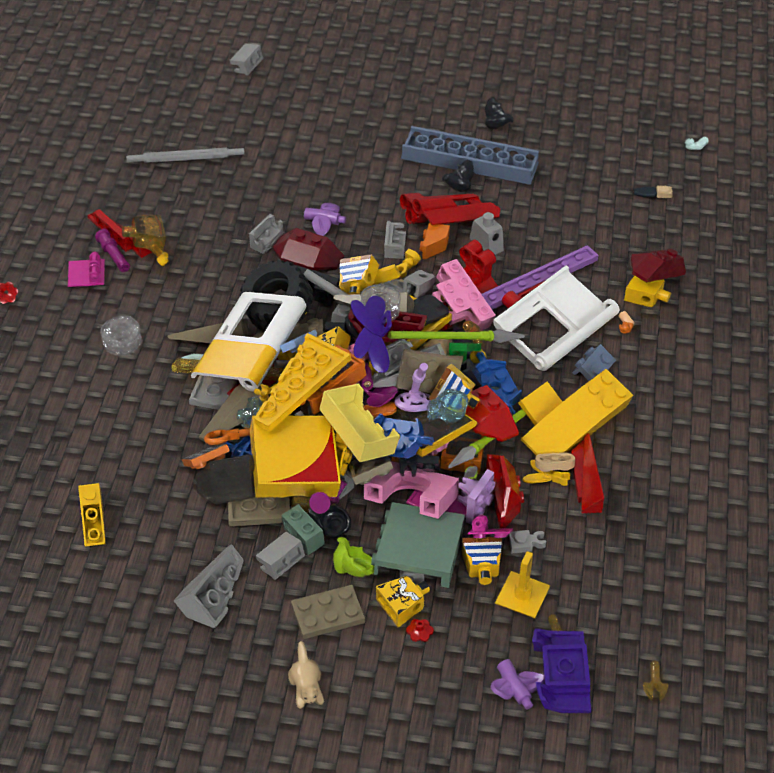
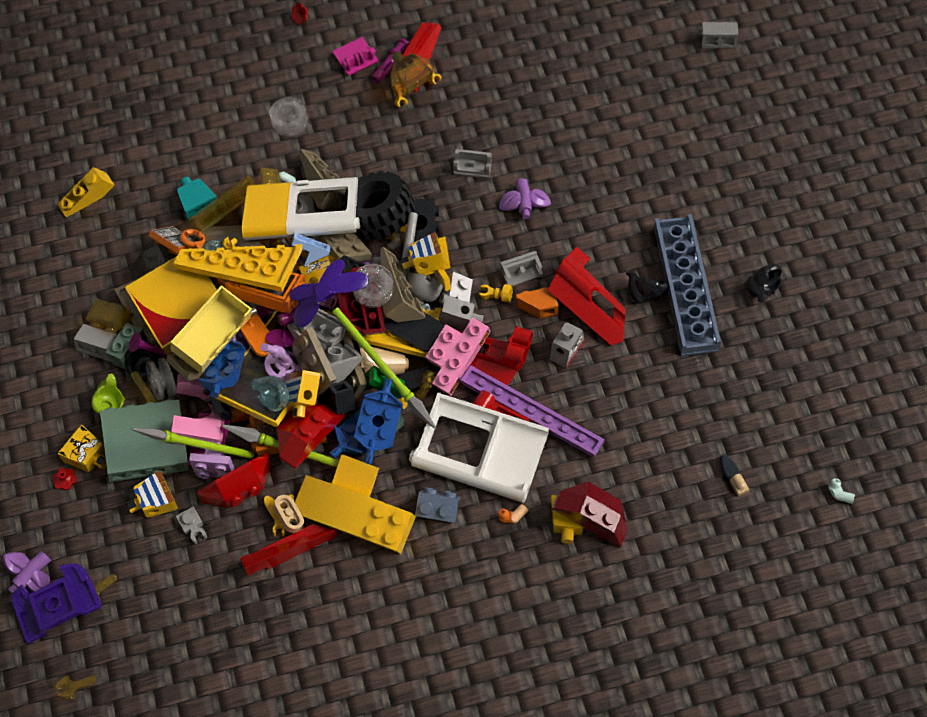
camera: 70 degrees right, 15 degrees up
light grey axle [127,148,244,163] -> none
light grey wedge [174,544,244,628] -> none
dark red wedge [273,228,344,270] -> none
dark tan plate [291,585,365,640] -> none
dark pink hinge [468,515,513,538] -> none
yellow piece [495,551,550,618] -> none
none -> clear yellow brick [86,299,134,334]
none -> clear yellow bar [130,371,156,403]
none -> clear wheel [146,357,176,401]
none -> teal torso [177,177,219,221]
none -> clear yellow brick [189,175,256,233]
none -> blue plate [354,378,403,464]

